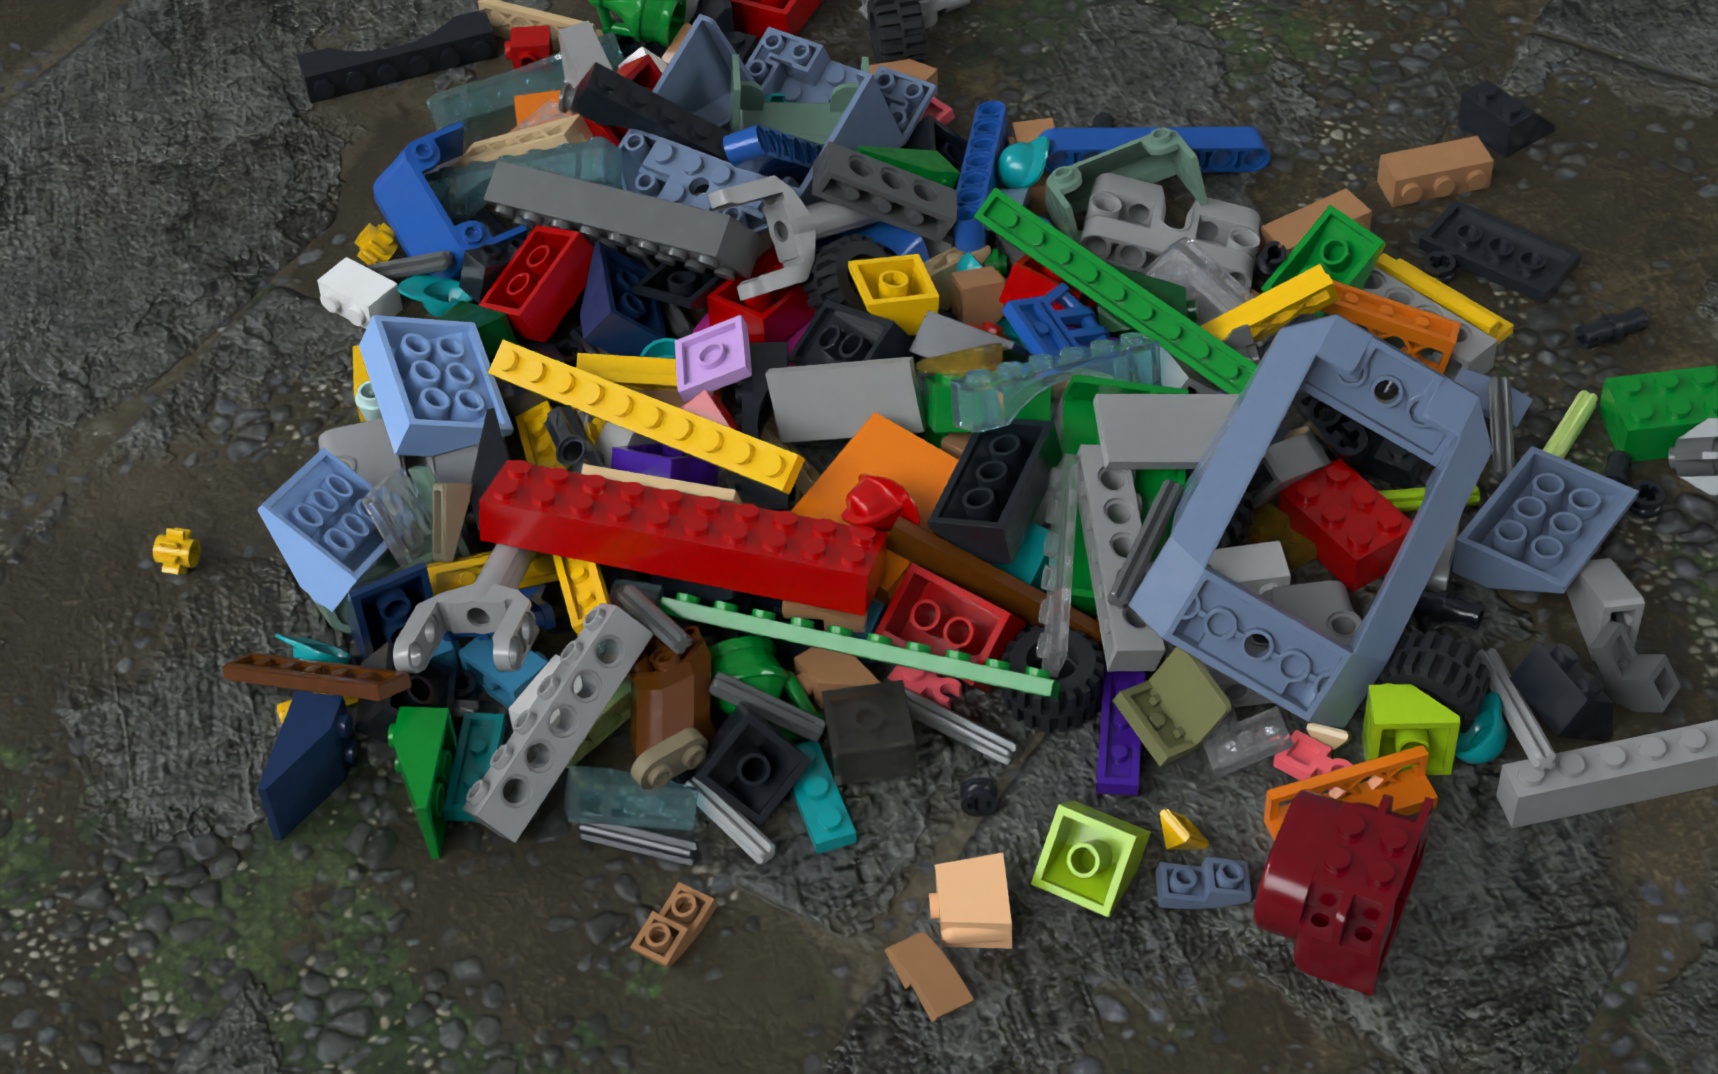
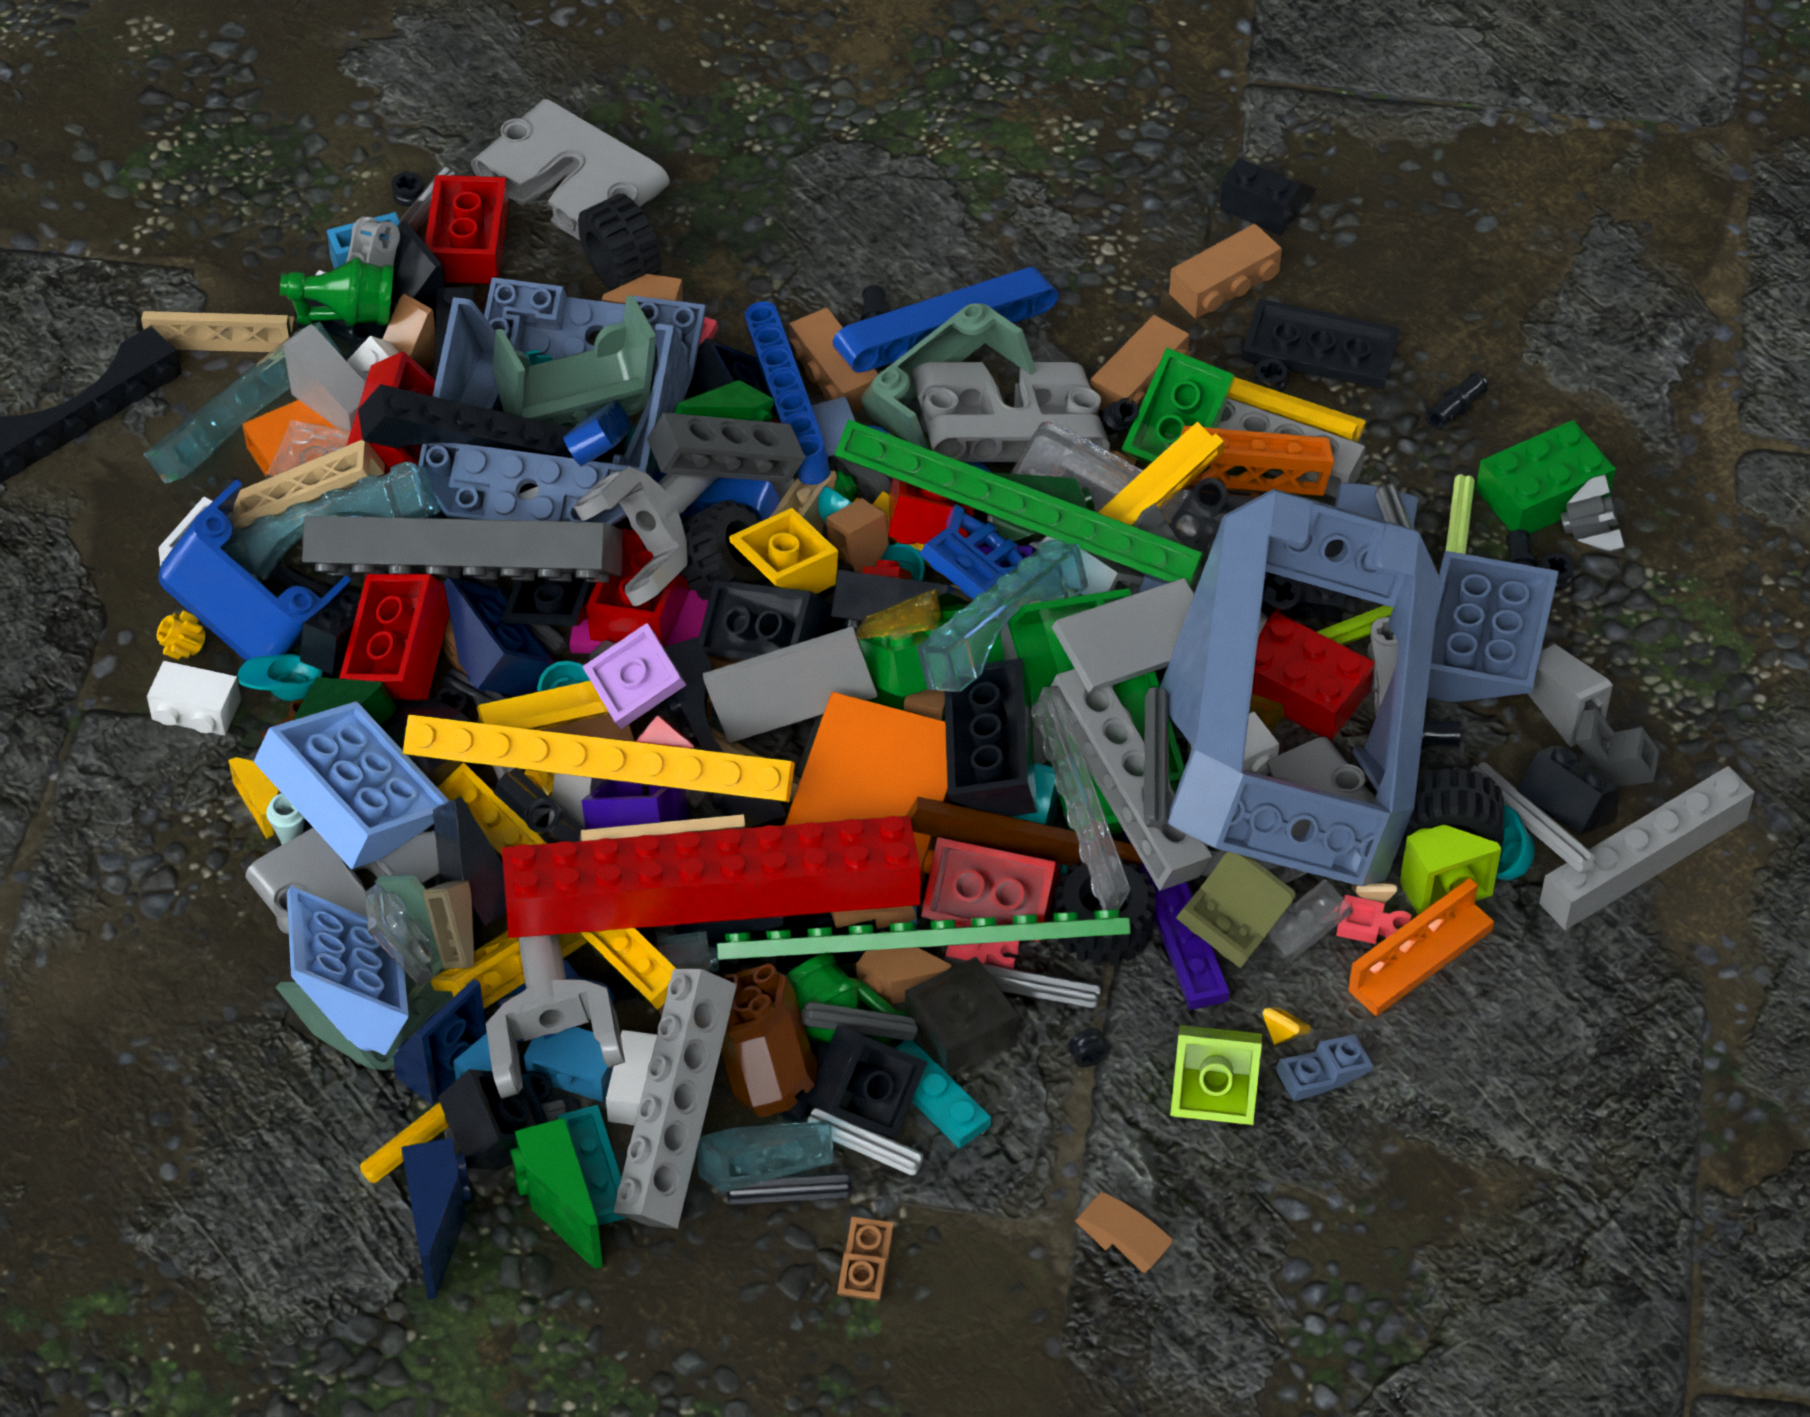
camera: 25 degrees left, 5 degrees up
yellow gear [153,527,201,575] -> none
reddish brown tile [222,652,412,701] -> none
teal cap [275,633,352,665] -> none
dark grey axle [367,251,454,280] -> none
red brick [505,25,554,73] -> none
dark grey bush [559,83,578,115] -> none
dark grey axle [617,585,692,654] -> none
dark tan plate [630,727,708,790] -> none
red piece [841,473,920,532] -> none
light nougat torso [929,852,1012,949] -> none
teal cap [997,136,1050,189] -> none
dark red brick [1253,789,1434,996] -> none

